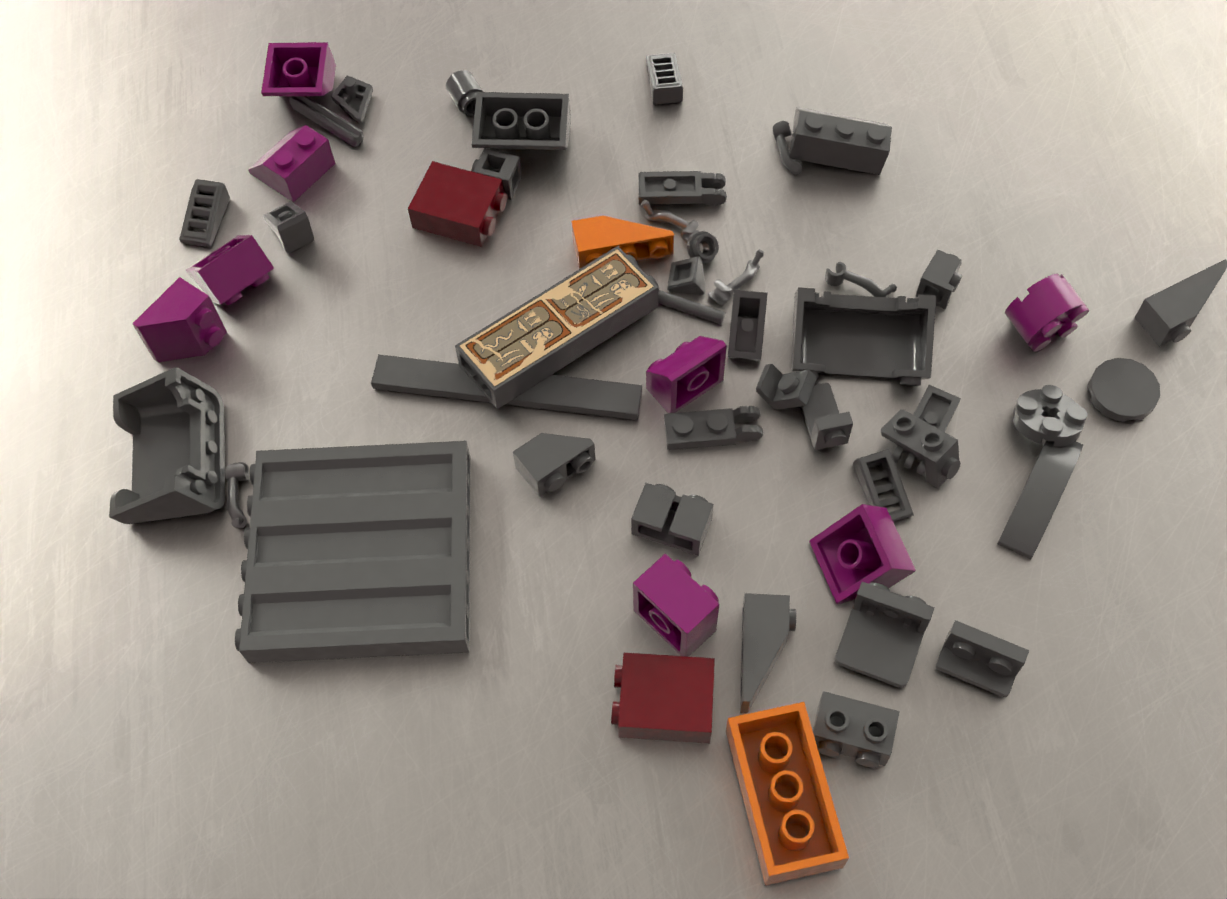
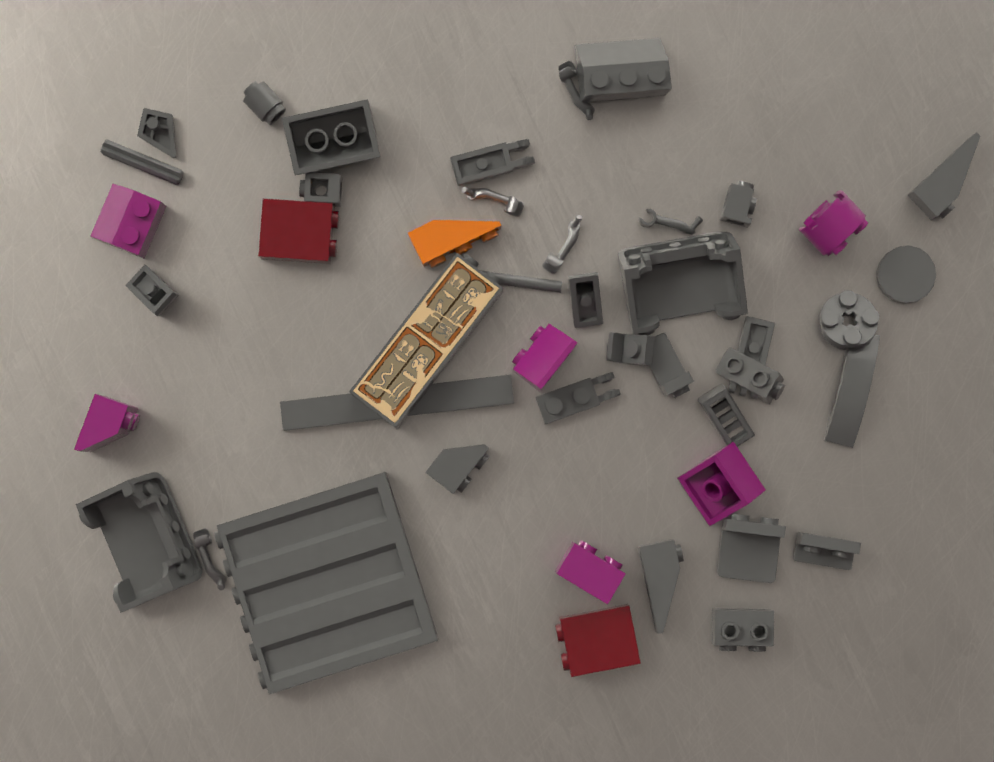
camera: 20 degrees left, 25 degrees up
dark grey slope [179,179,230,247] -> none
magenta slope [186,235,274,306] -> none
magenta slope [261,42,336,96] -> none
dark grey piece [631,482,714,556] -> none
dark grey slope [646,53,683,105] -> none
dark grey slope [667,256,706,295] -> none
dark grey plate [687,231,719,264] -> none
orange brick [726,702,849,886] -> none

